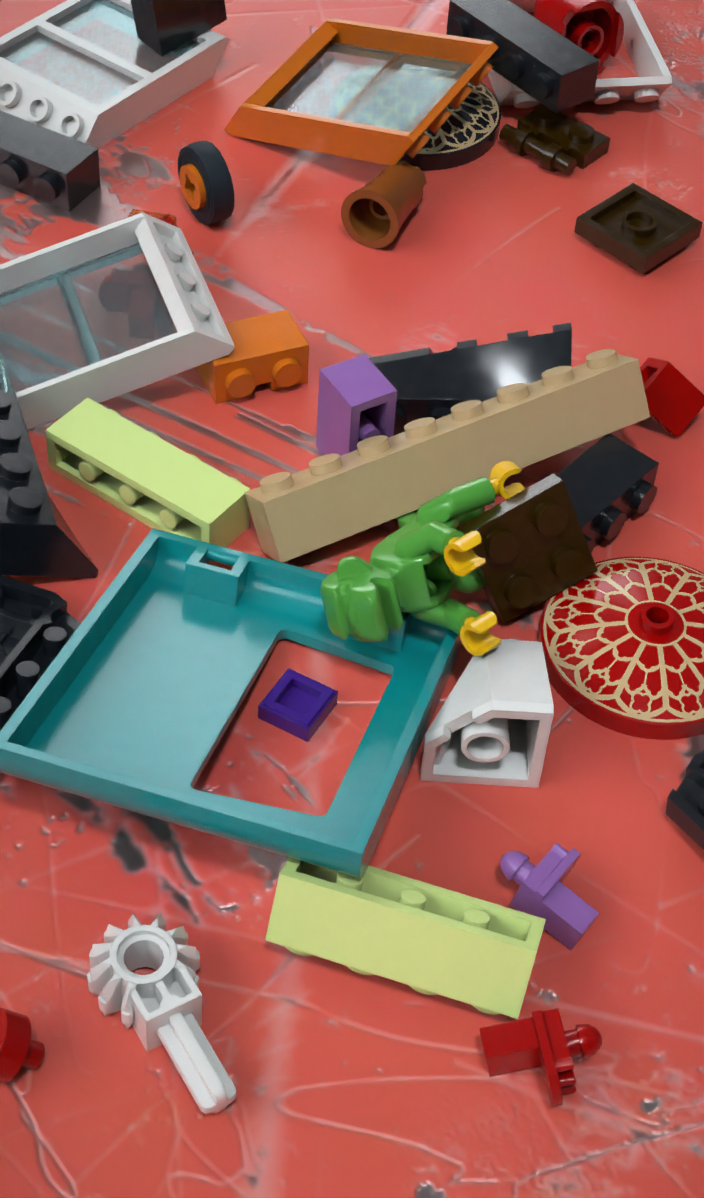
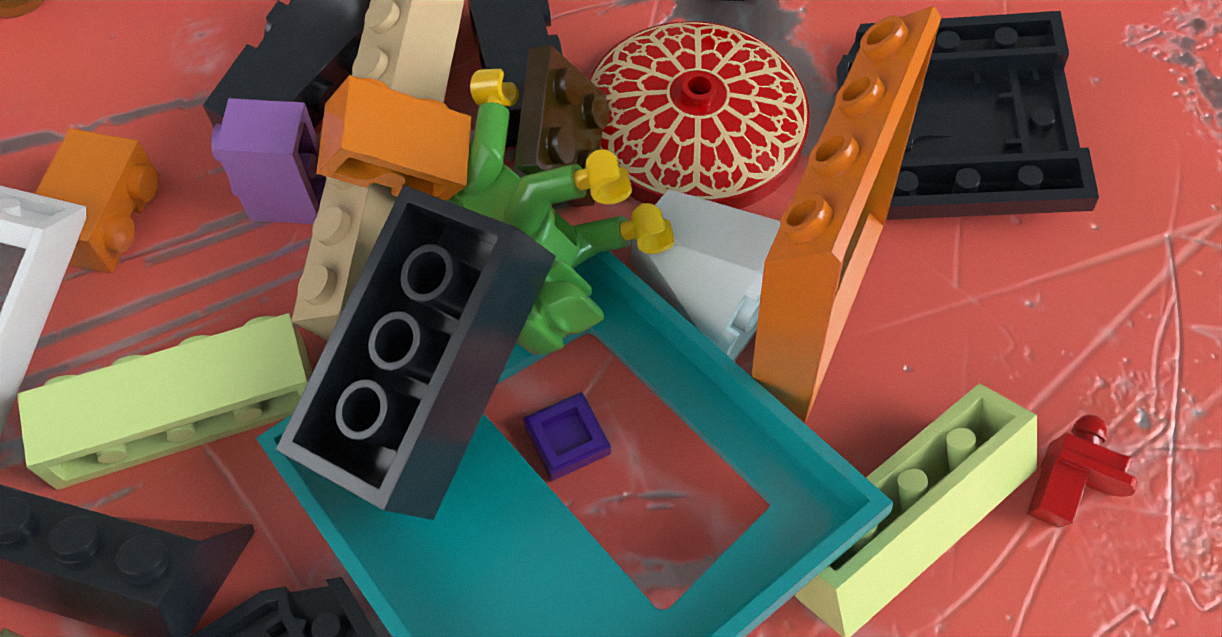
camera: 55 degrees left, 15 degrees up
medium lavender piece [500,843,599,950] -> none
none -> black brick [276,185,556,520]
none -> orange brick [316,75,472,201]
none -> orange window [752,6,941,423]

